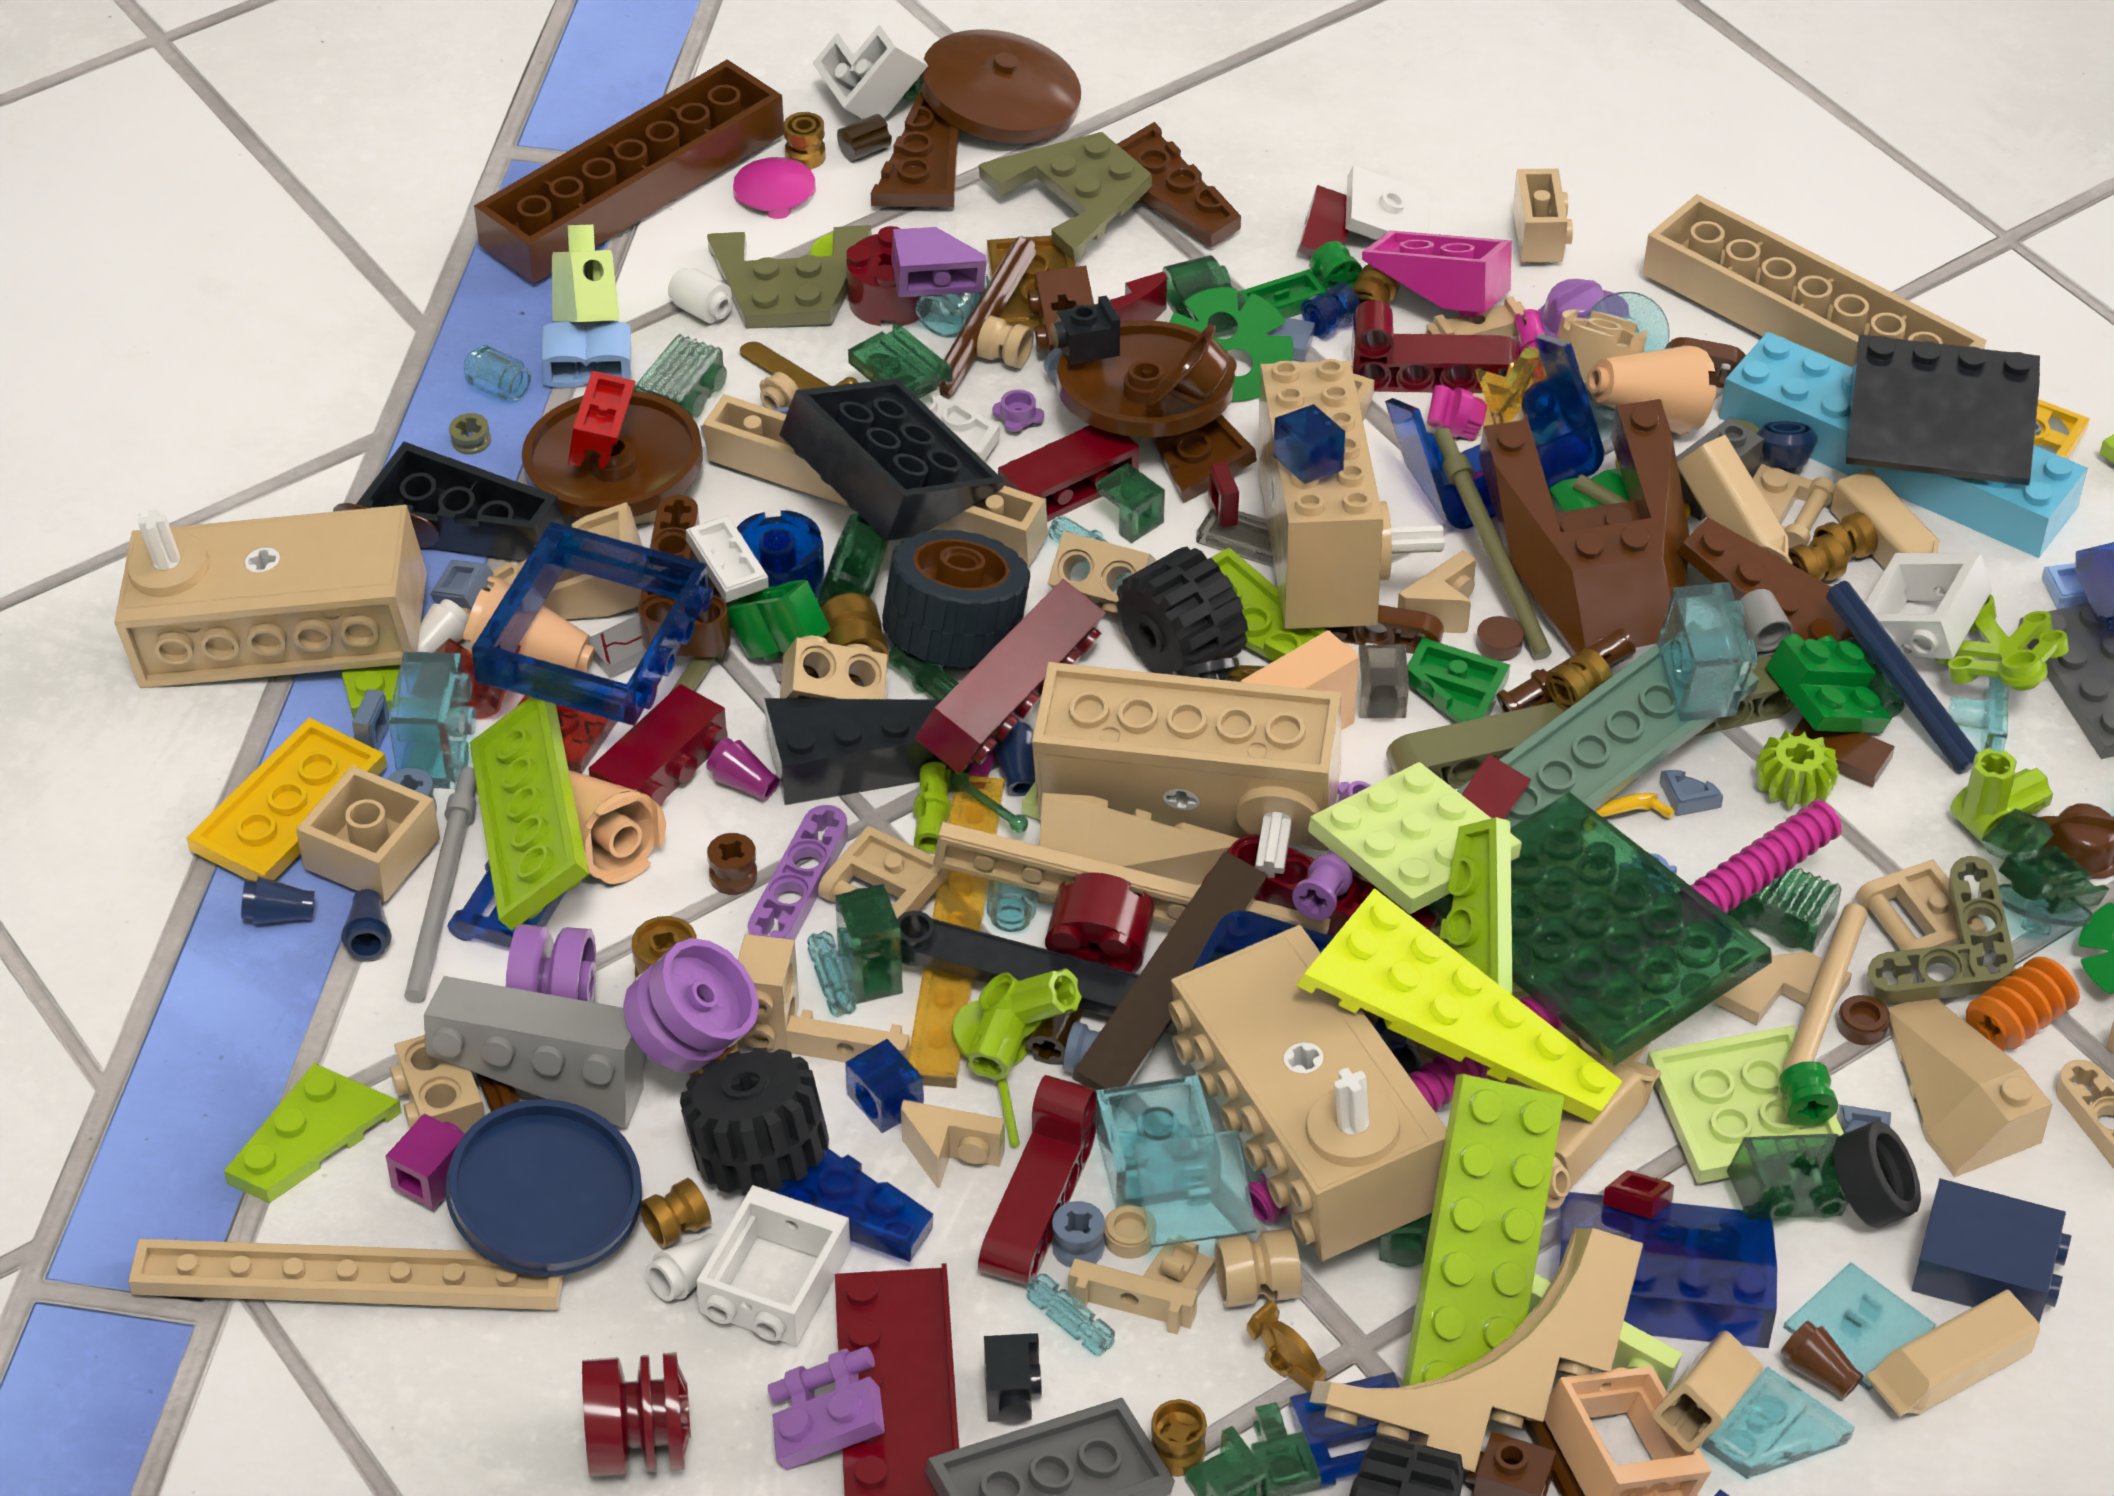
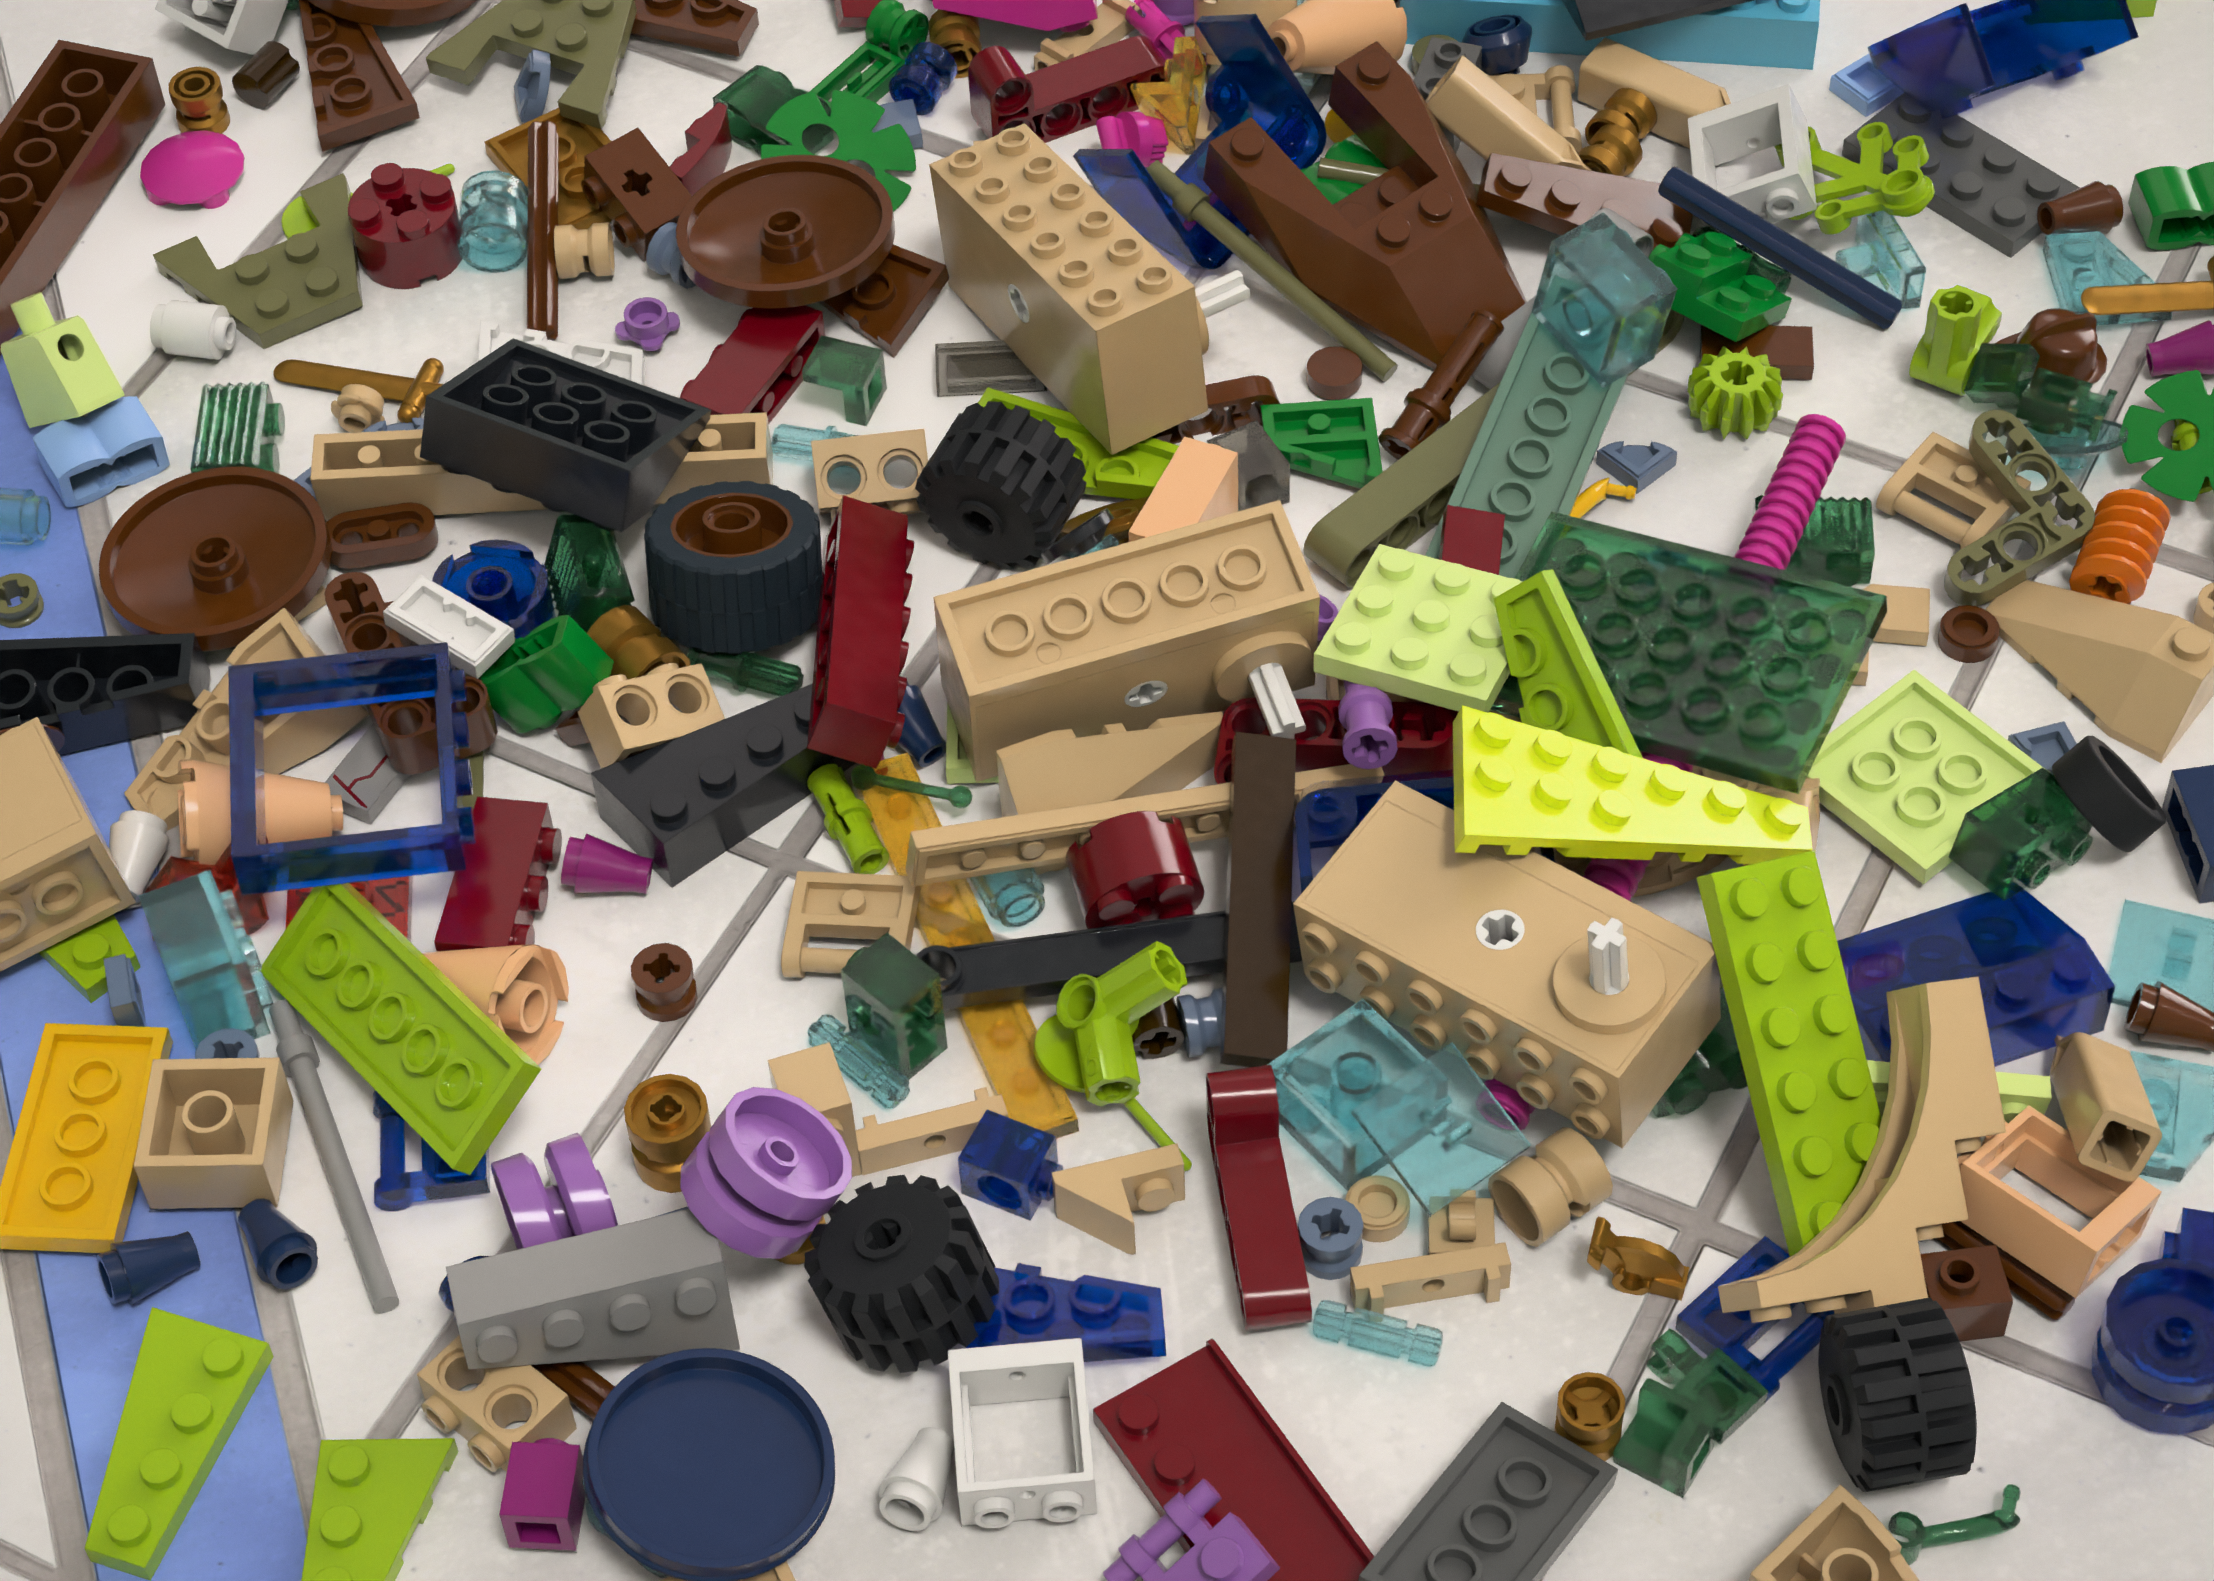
camera: 25 degrees left, 5 degrees up
sand blue tile [430,560,494,609] -> none
red hinge [568,371,636,469] -> none
pearl gold wheel [640,1178,712,1248] -> none
medium lavender beam [747,805,848,940] -> none
clear green plate [848,323,953,399] -> none
medium lavender slope [891,227,987,297] -> none
black brick [984,1333,1042,1423] -> none
black brick [1050,295,1121,365] -> none
reddish brown piece [1144,324,1237,408] -> none
dark red tile [1208,462,1239,527] -> none
clear blue brick [1273,404,1346,484] -> none
tan slope [1398,550,1476,633] -> none
pearl gold wheel [1545,649,1613,711] -> none
dark red tile [1603,1170,1674,1219] -> none
green wheel [1778,1061,1839,1126] -> none
tan piece [1781,903,1868,1074] -> none
none -> lime wing [84,1307,274,1581]
none -> reddish brown plate [326,502,438,569]
none -> sand blue tile [514,49,551,123]

